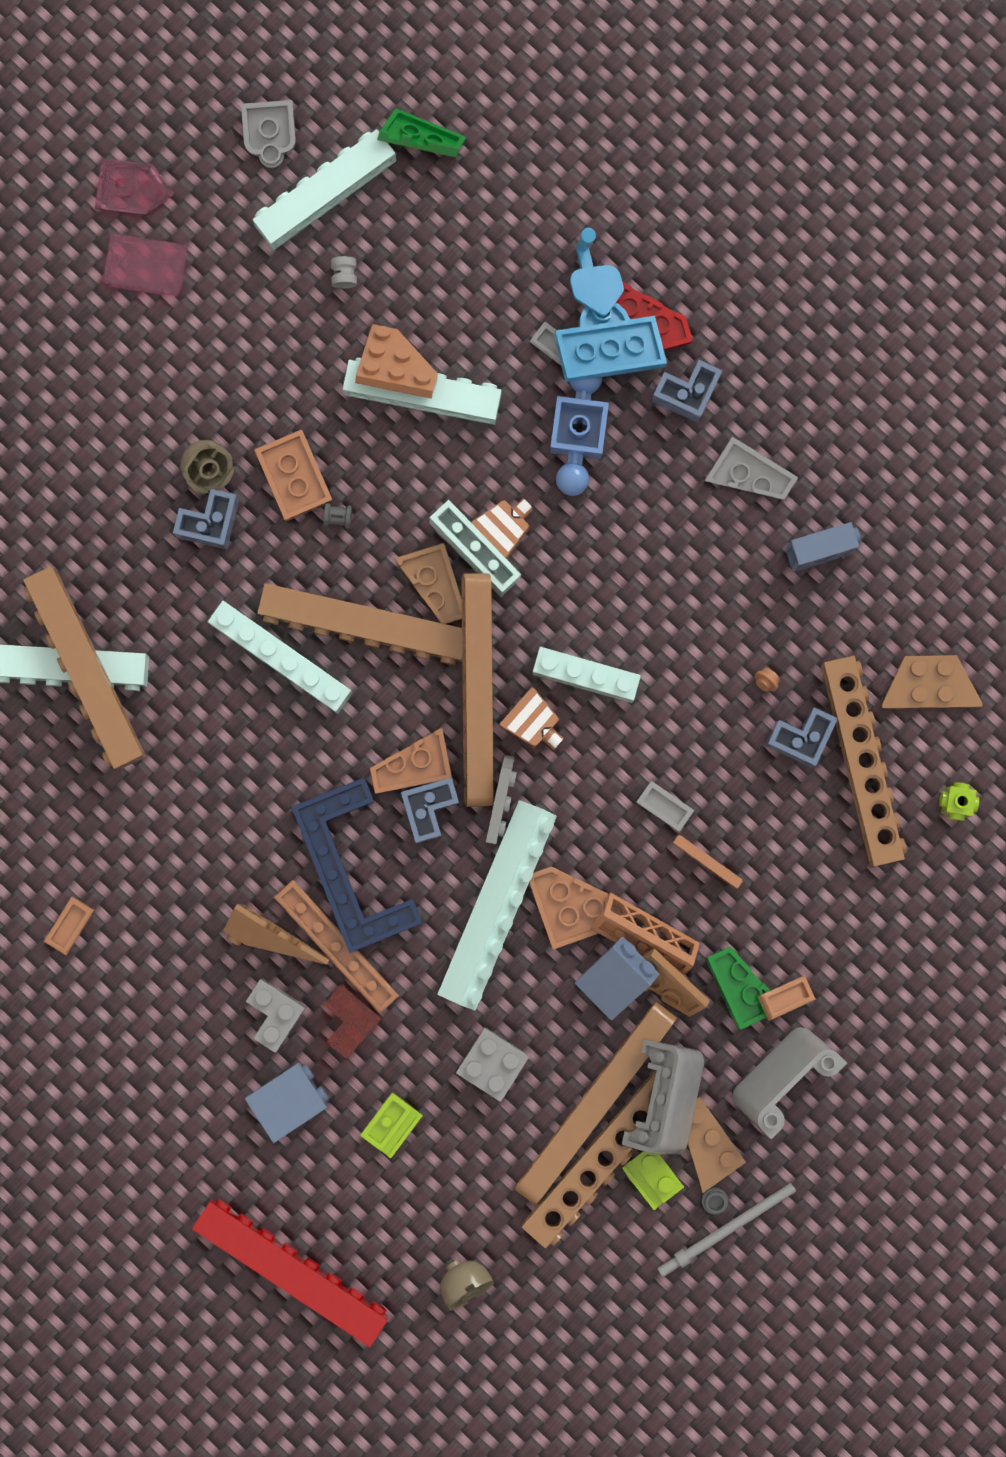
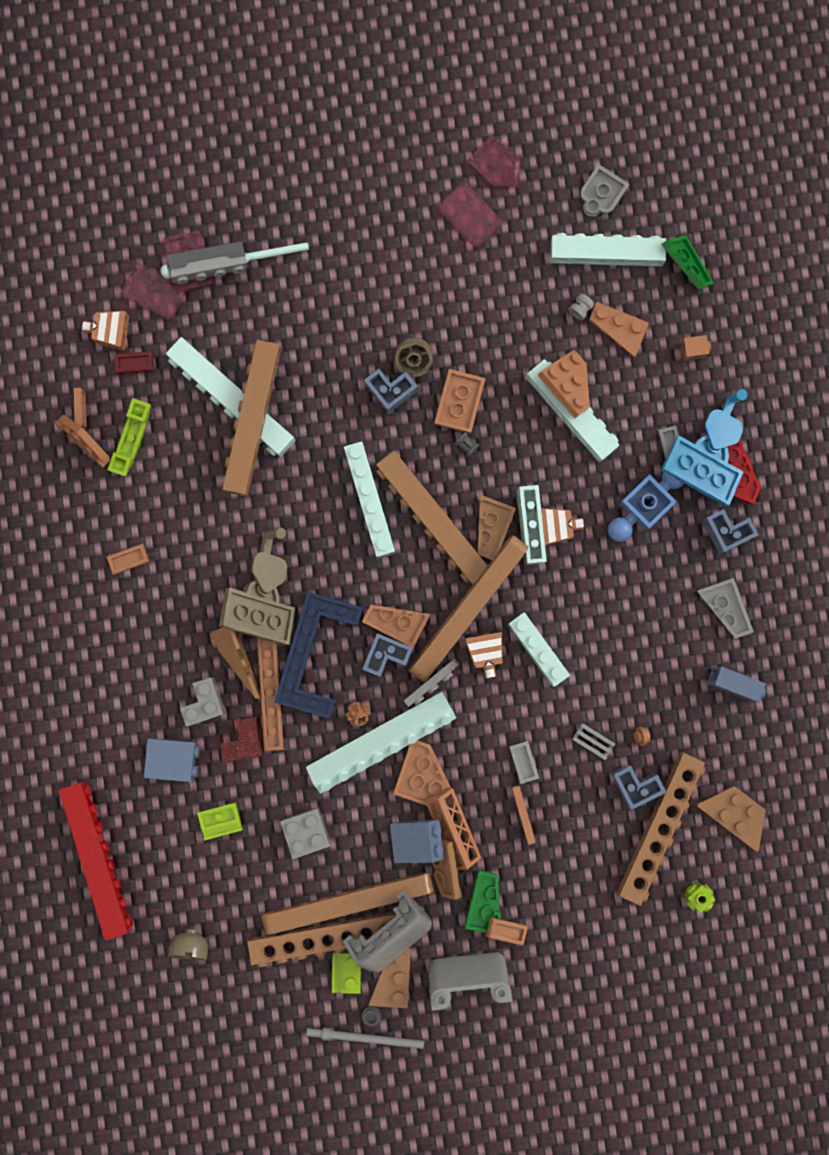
camera: 40 degrees right, 0 degrees up
none -> dark tan plate [219,528,295,646]
none -> nougat gear [345,702,371,726]
none -> light grey tile [572,723,615,760]
none -> nougat wing [589,302,649,358]
none -> nougat brick [680,335,711,361]

